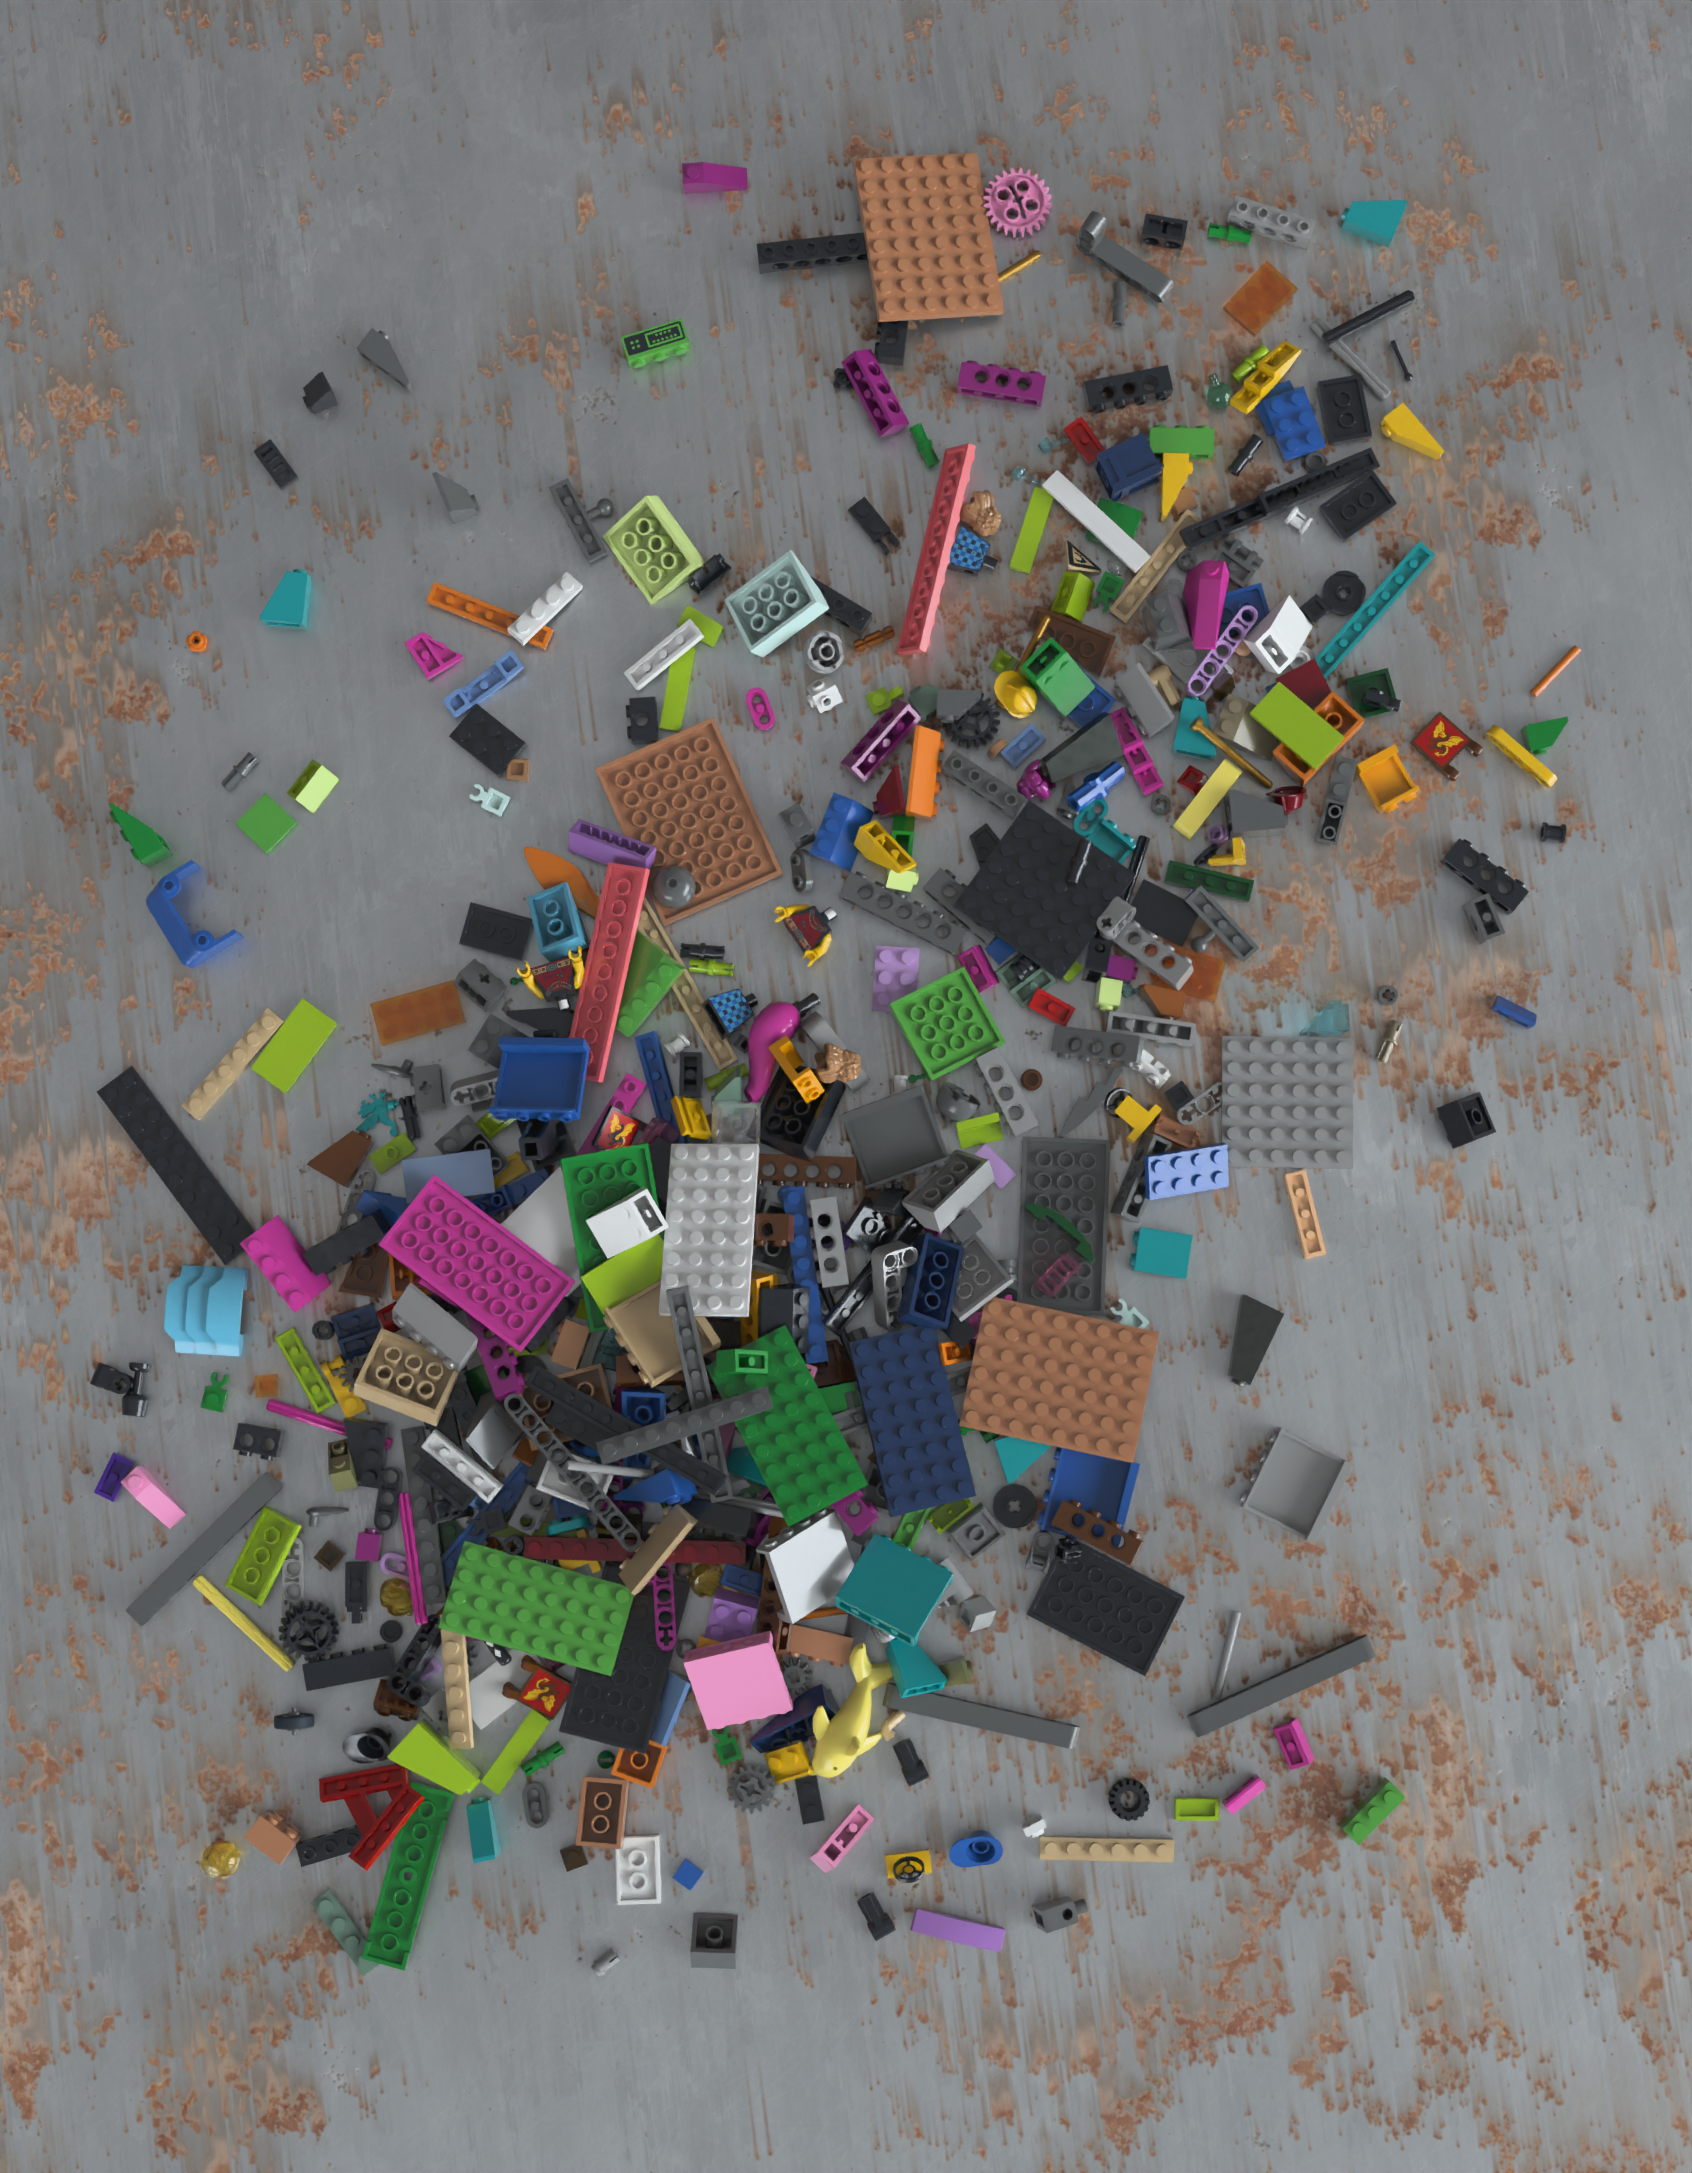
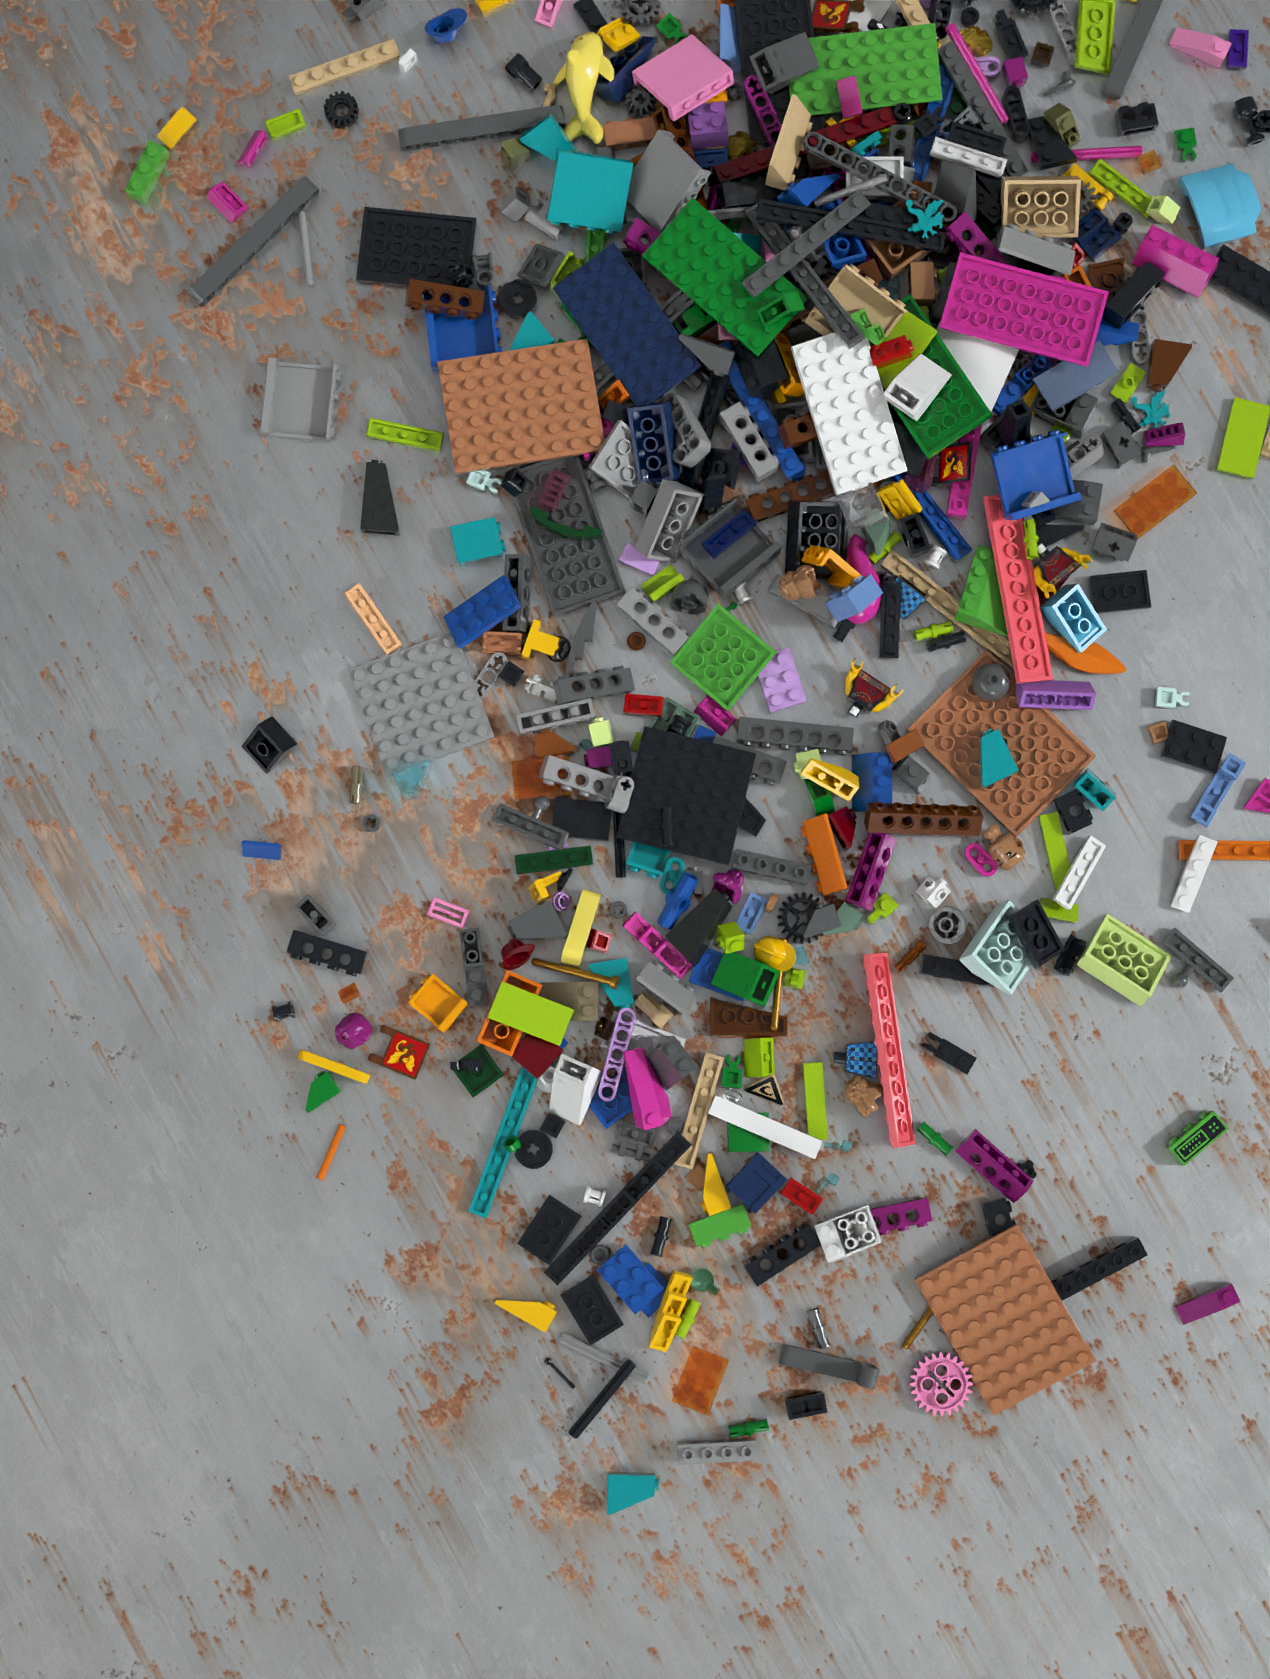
camera: 150 degrees right, 0 degrees up
none -> yellow slope [156,107,197,149]
none -> magenta hair [334,1013,373,1050]
none -> clear orange slope [338,983,361,1004]
none -> lime tile [366,418,444,452]
none -> bright pink tile [427,897,470,929]
none -> black slope [500,467,528,497]
none -> green hinge [504,1136,521,1153]
none -> dark grey slope [679,333,736,376]
none -> clear blue plate [701,509,757,559]
none -> lime brick [717,922,744,954]
none -> dark grey slope [749,32,820,94]
none -> clear light blue tile [794,945,810,965]
none -> white slope [815,1205,882,1263]
none -> medium blue brick [825,574,883,622]
none -> dark pink slope [836,75,863,119]
none -> bright green slope [850,308,887,345]
none -> reddish brown brick [864,802,984,836]
none -> red brick [869,335,914,369]
none -> black tile [880,581,902,658]
none -> dark orange tile [884,729,925,763]
none -> teal piece [906,200,944,239]
none -> teal slope [979,729,1019,789]
none -> medium nougat piece [983,824,1026,871]
none -> black plate [1007,899,1065,968]
none -> light grey slope [1021,491,1050,508]
none -> lime pin [1023,519,1039,560]
none -> teal brick [1074,768,1116,811]
none -> magenta slope [1143,423,1185,446]
none -> yellowish green brick [1146,195,1180,224]

